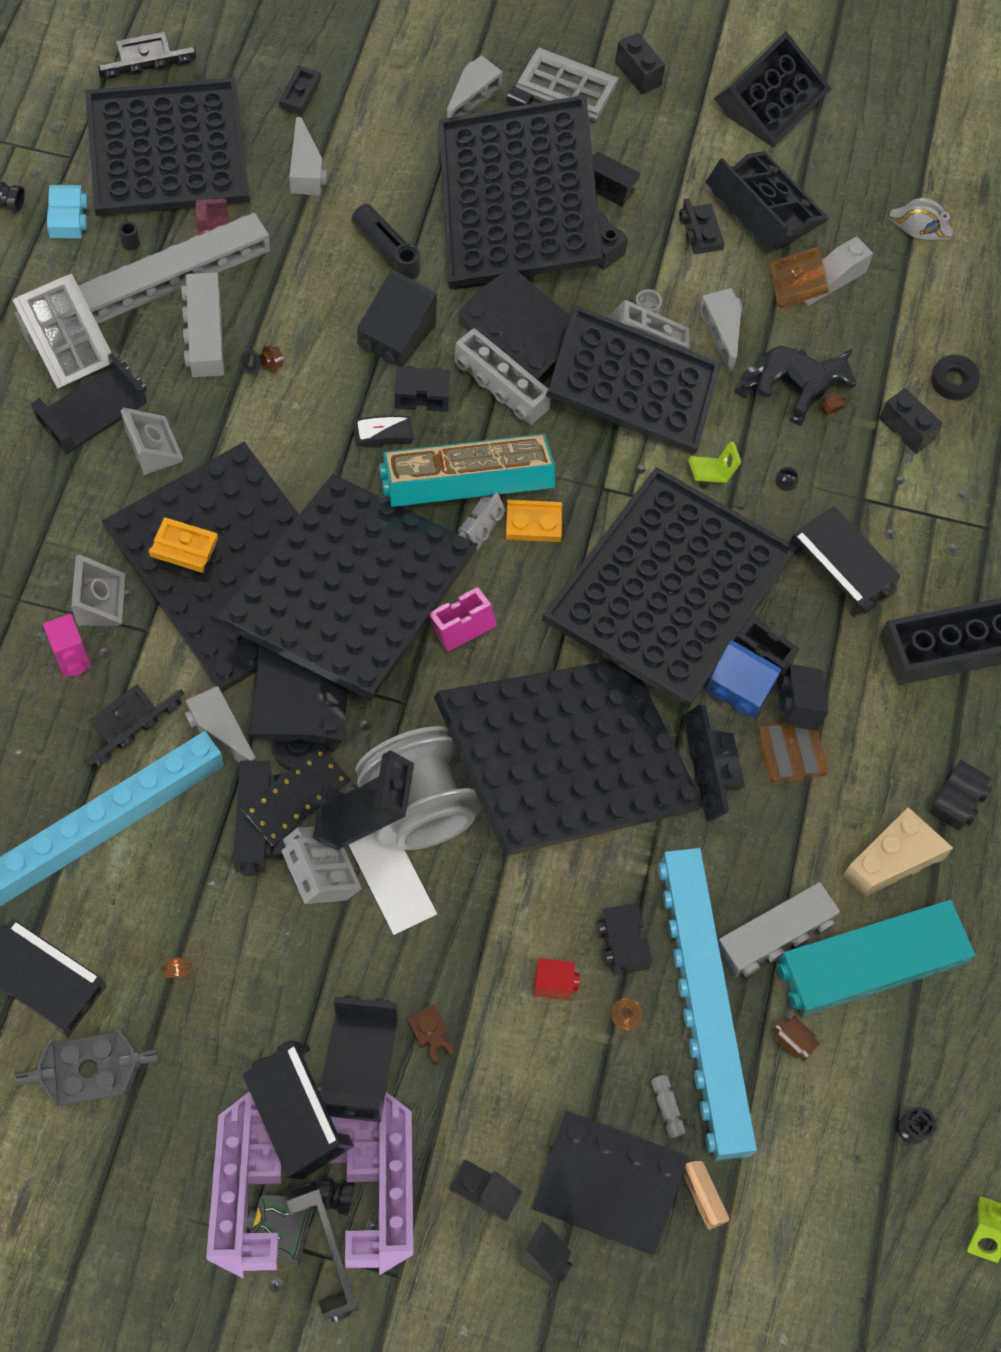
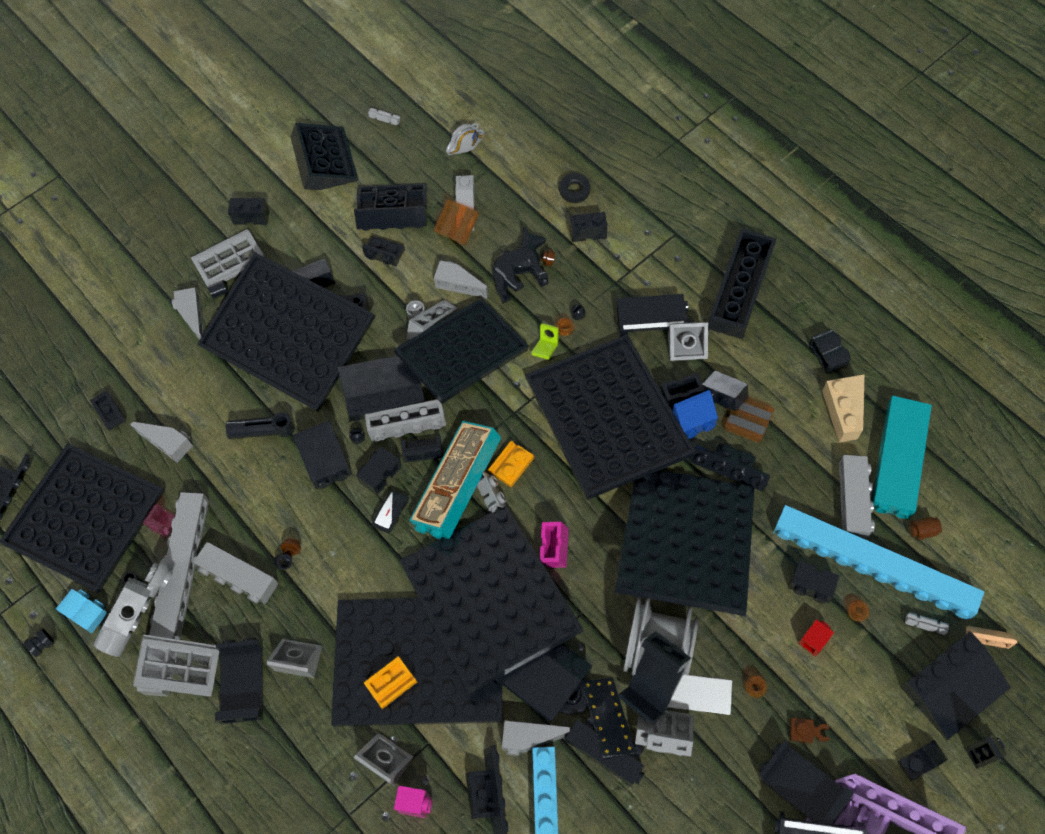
camera: 45 degrees left, 0 degrees up
black wheel [897,1107,936,1145] -> none
none -> light grey brick [93,558,173,657]
none -> black hinge [349,428,365,444]
none -> light grey axle [368,108,400,125]
none -> black hinge [401,435,443,463]
none -> clear orange plate [556,318,574,336]
none -> light grey slope [668,322,708,361]
none -> clear orange plate [745,676,767,698]

